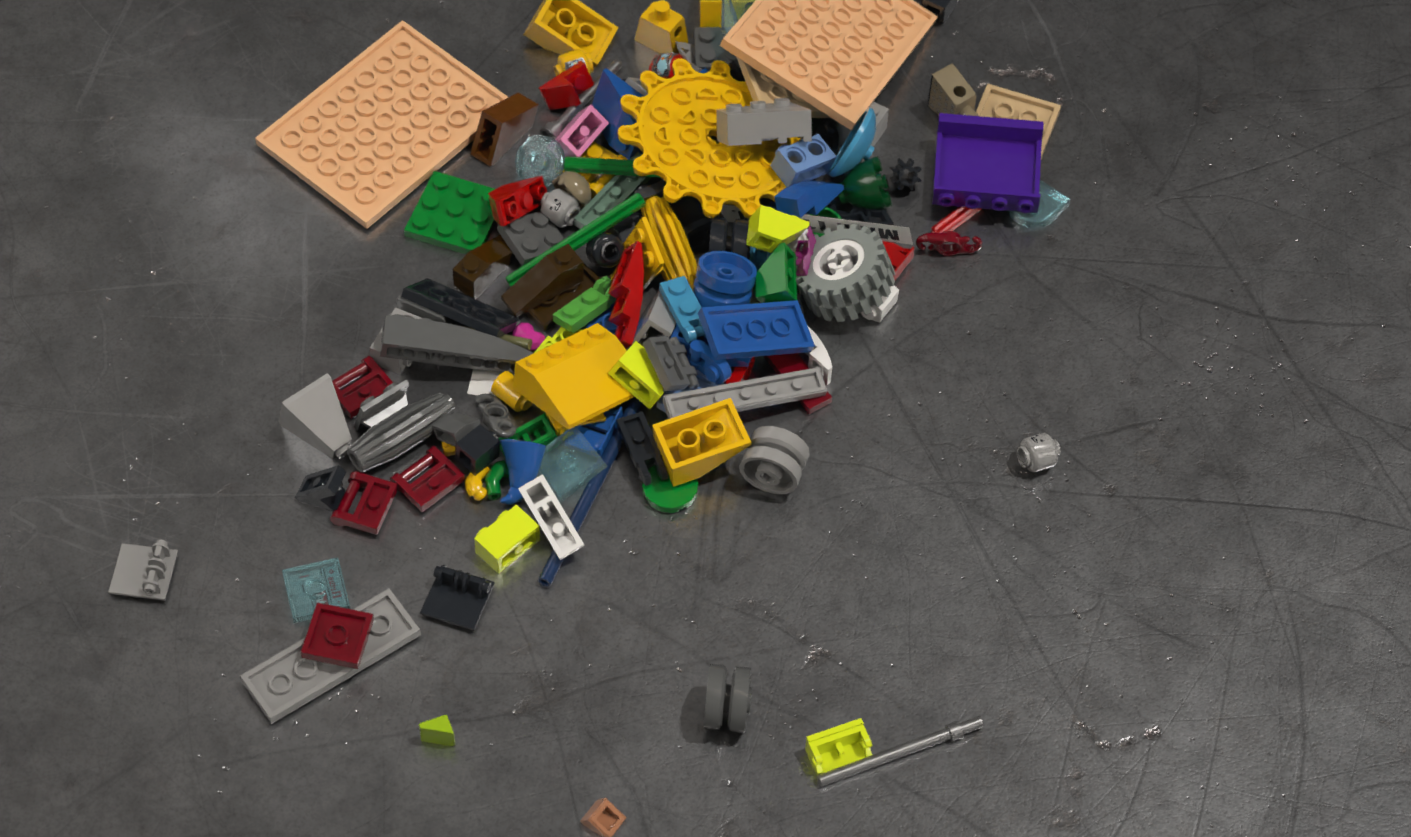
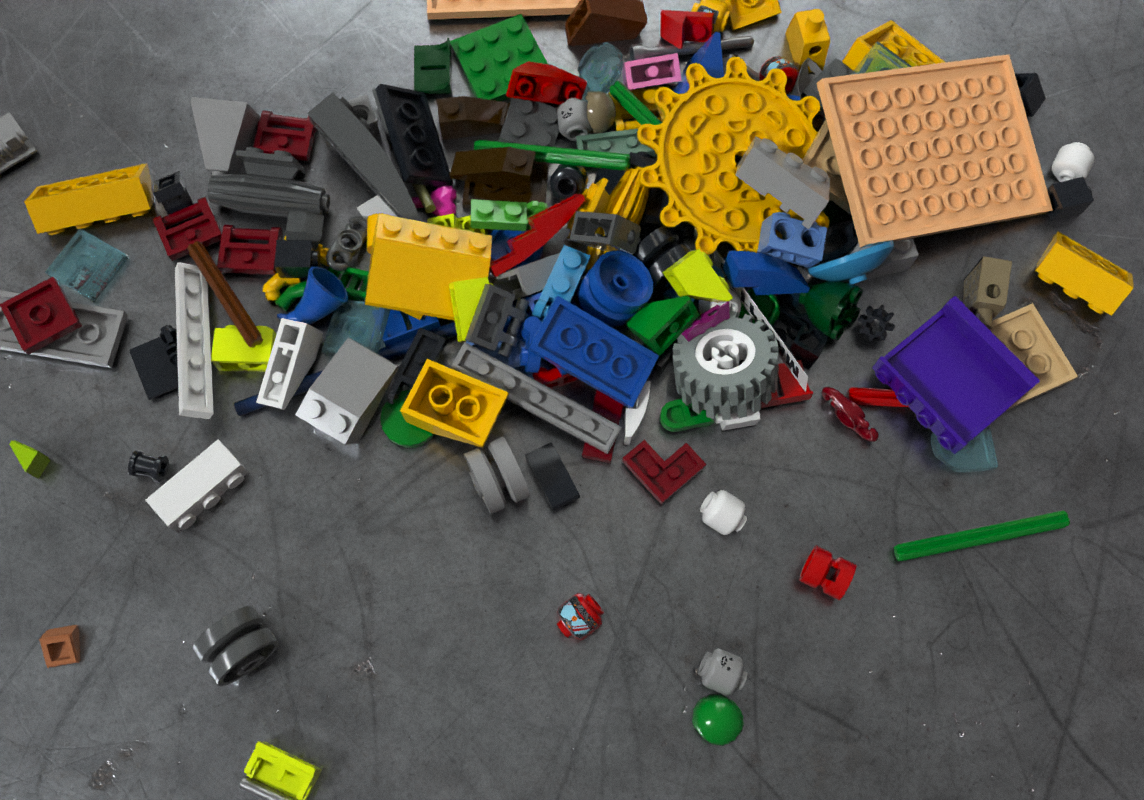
camera: 45 degrees right, 15 degrees up
none -> yellow slope [24,163,154,235]
none -> black bush [128,450,169,482]
none -> white brick [146,439,248,532]
none -> white plate [175,262,214,419]
none -> reddish brown axle [188,241,263,348]
none -> light grey slope [296,338,399,445]
none -> dark green piece [414,38,452,94]
none -> black slope [525,442,580,511]
none -> head [557,593,604,640]
none -> dark grey torso [570,211,641,255]
none -> dark red plate [622,439,707,505]
none -> green plate [660,399,715,432]
none -> green hair [692,694,744,746]
none -> white head [700,490,747,535]
none -> red wheel [799,545,857,600]
none -> green axle [894,510,1070,561]
none -> yellow slope [1035,231,1134,316]

